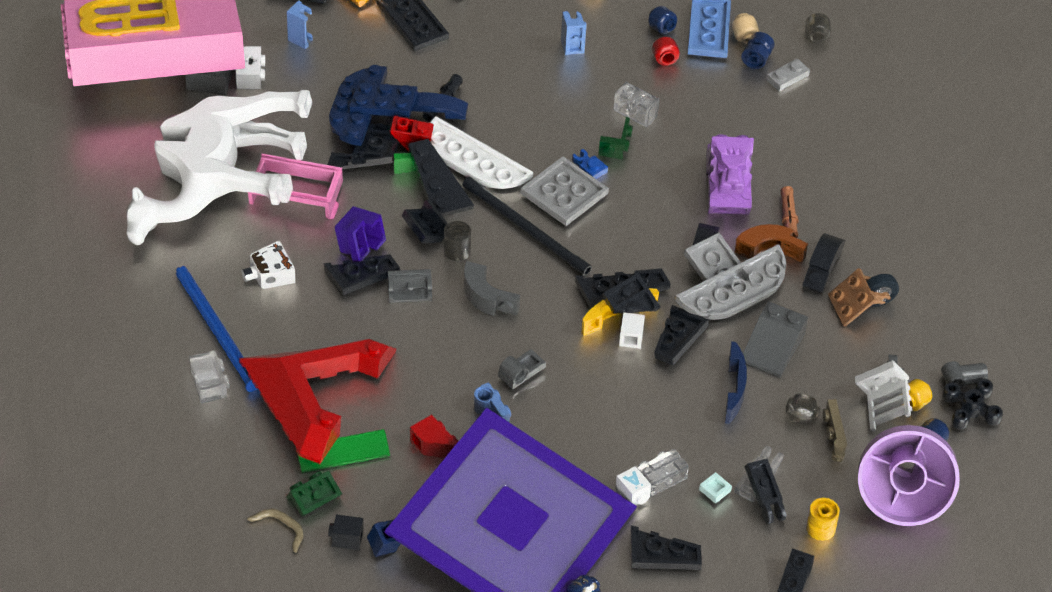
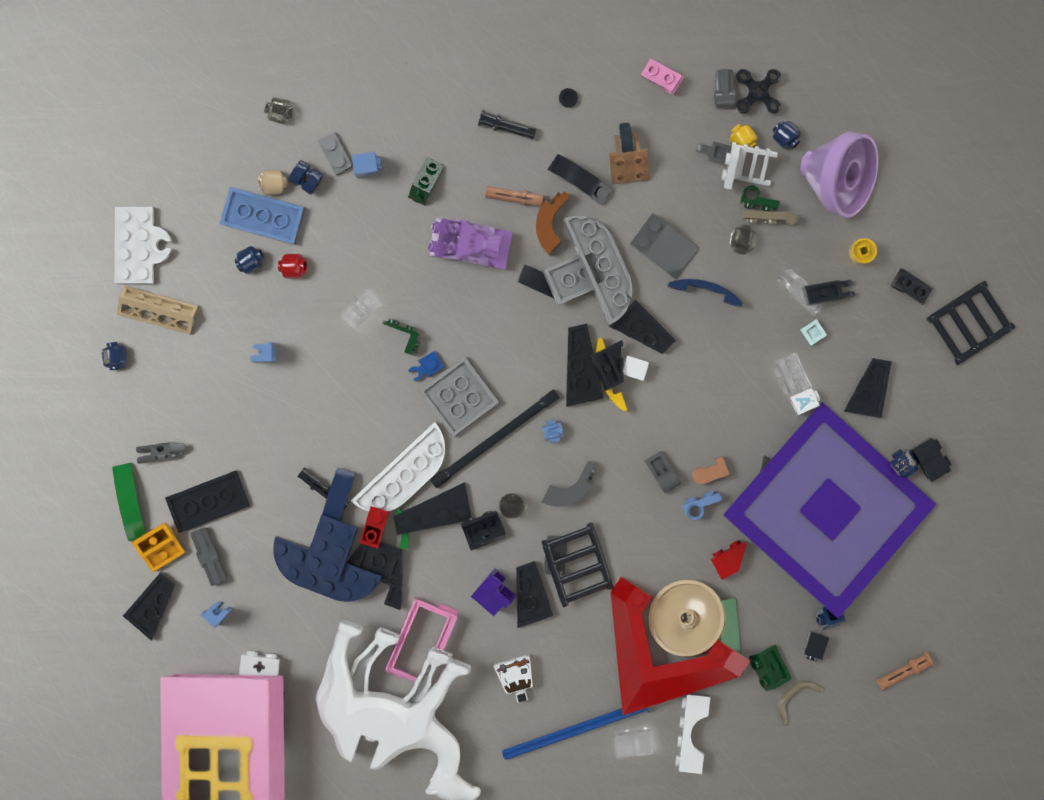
camera: 80 degrees left, 40 degrees up
none -> dark grey piece [190,527,227,586]
none -> medium blue brick [352,152,382,178]
none -> bracket [408,158,444,206]
none -> black pin [478,109,537,140]
none -> black bar [541,522,614,608]
none -> medium blue gear [542,419,564,444]
none -> black tile [559,88,578,108]
none -> bright pink plate [641,59,684,95]
none -> tan dish [649,580,726,657]
none -> white arch [675,693,710,774]
none -> nougat leg [692,456,729,484]
none -> dark green plate [739,185,780,212]

